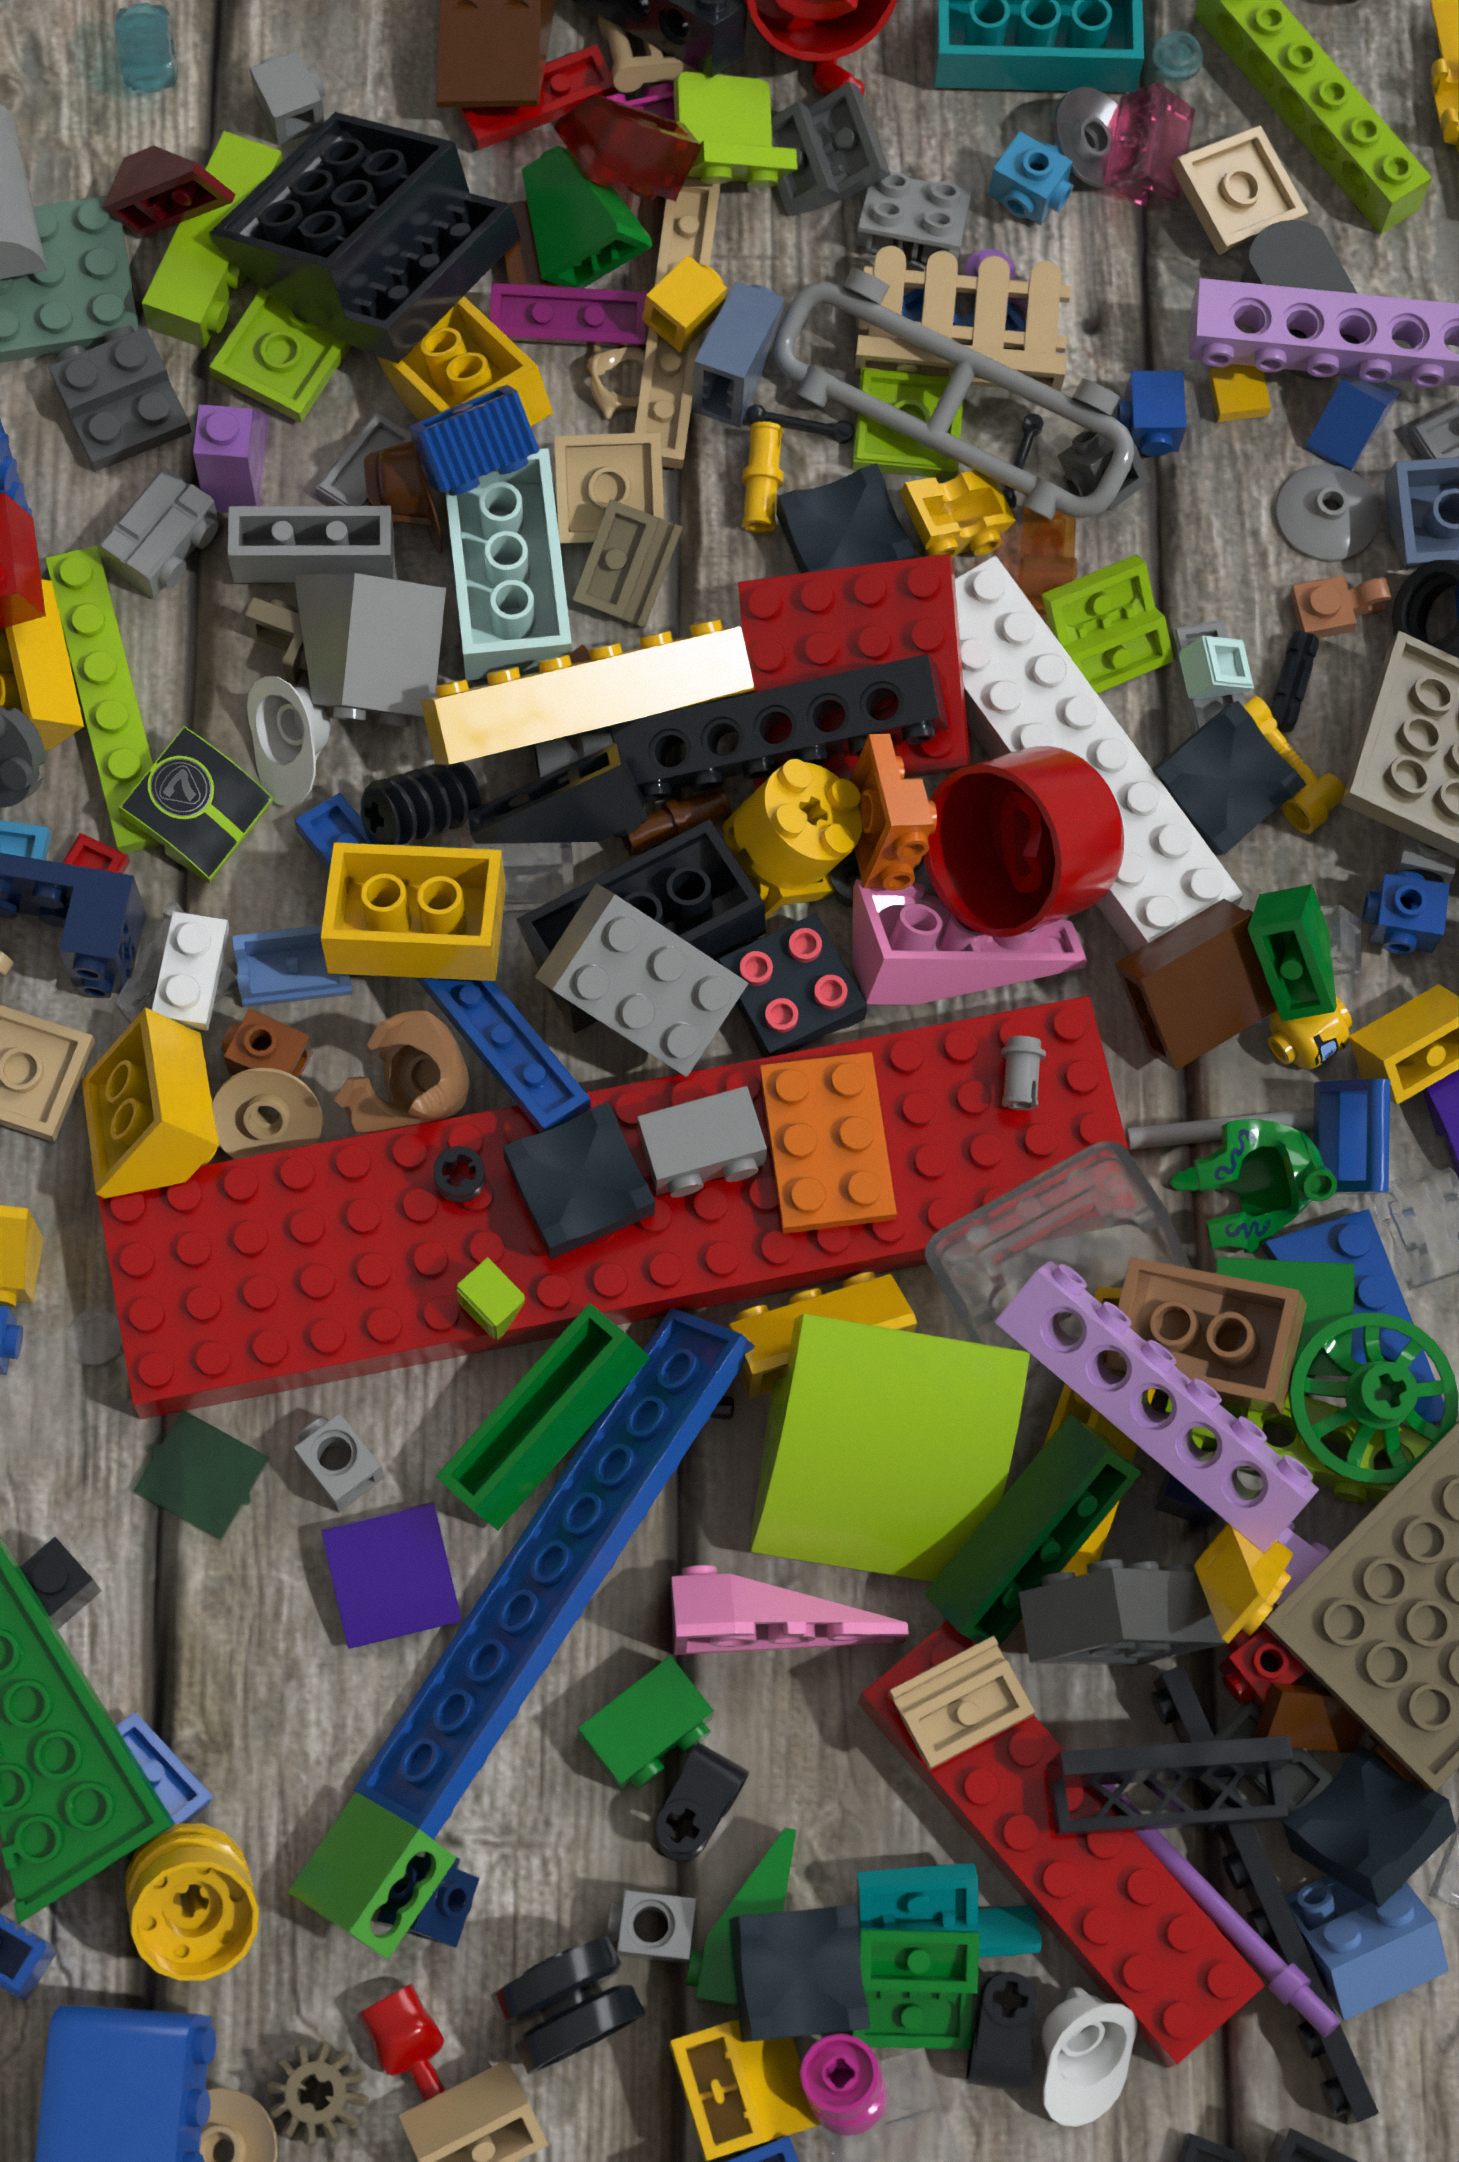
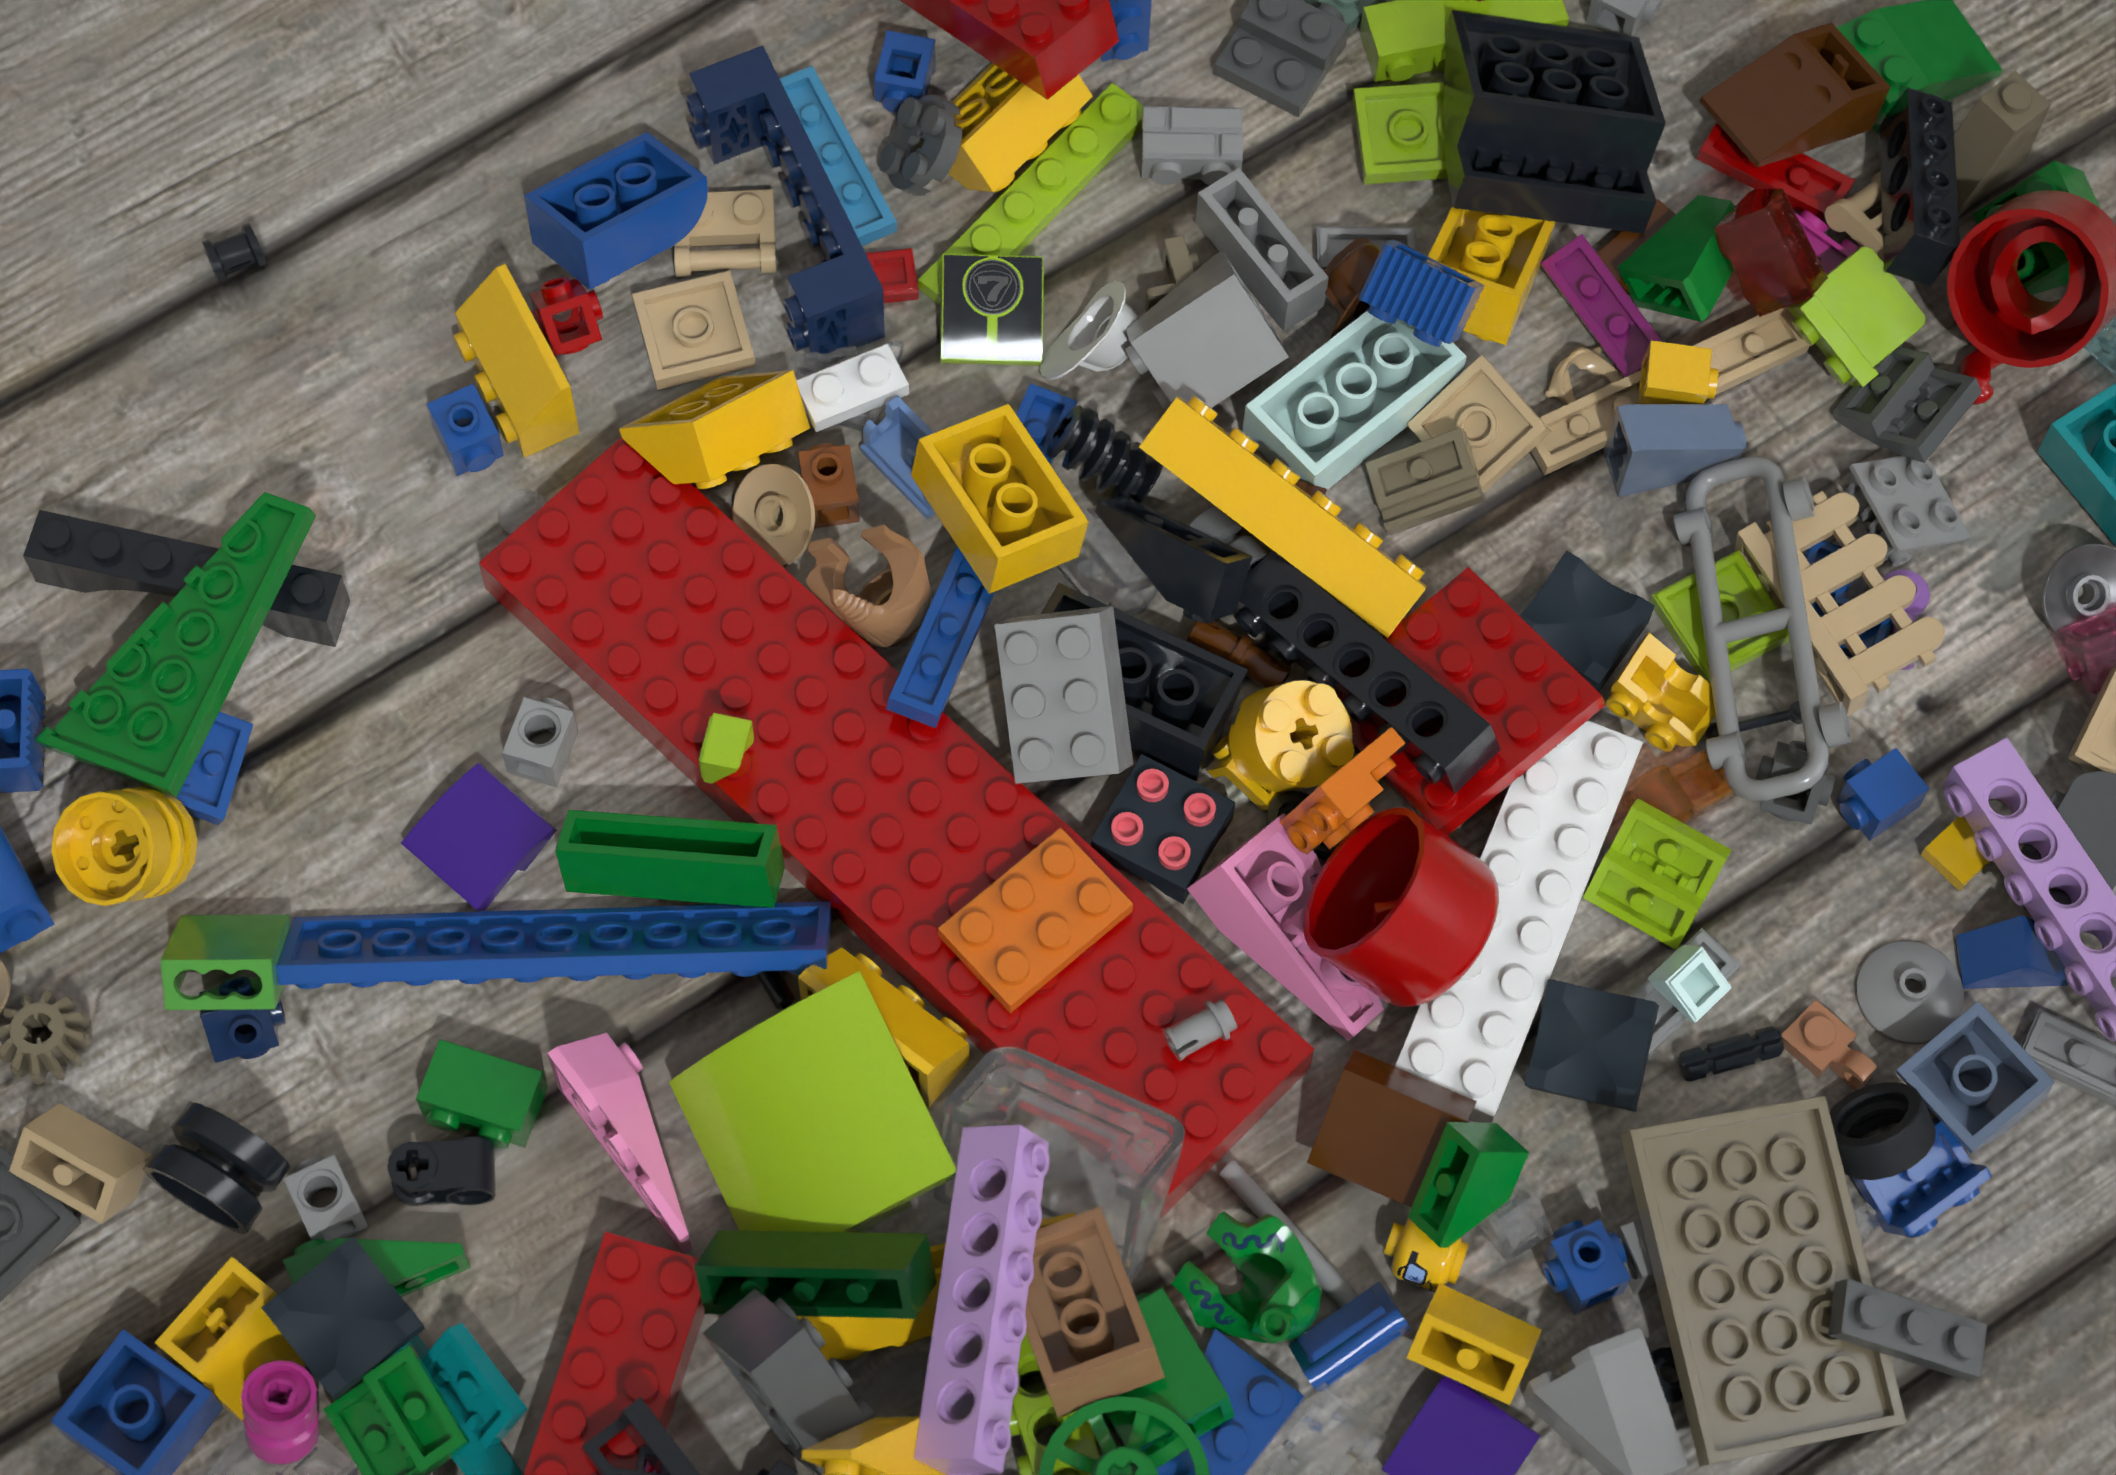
camera: 60 degrees right, 5 degrees down
clear green piece [134,1410,270,1541] -> none
medium lavender slope [193,404,269,513] -> none
red piece [357,1983,446,2102] -> none
black bush [433,1146,485,1203] -> none
black brick [503,1101,656,1260] -> none
light grey brick [637,1086,767,1197] -> none
yellow pin [741,422,784,533] -> none
black hinge [746,404,854,444] -> none
tan plate [888,1636,1035,1770] -> none
dark azure brick [988,131,1073,226] -> none
yellow brick [1243,695,1345,834] -> none

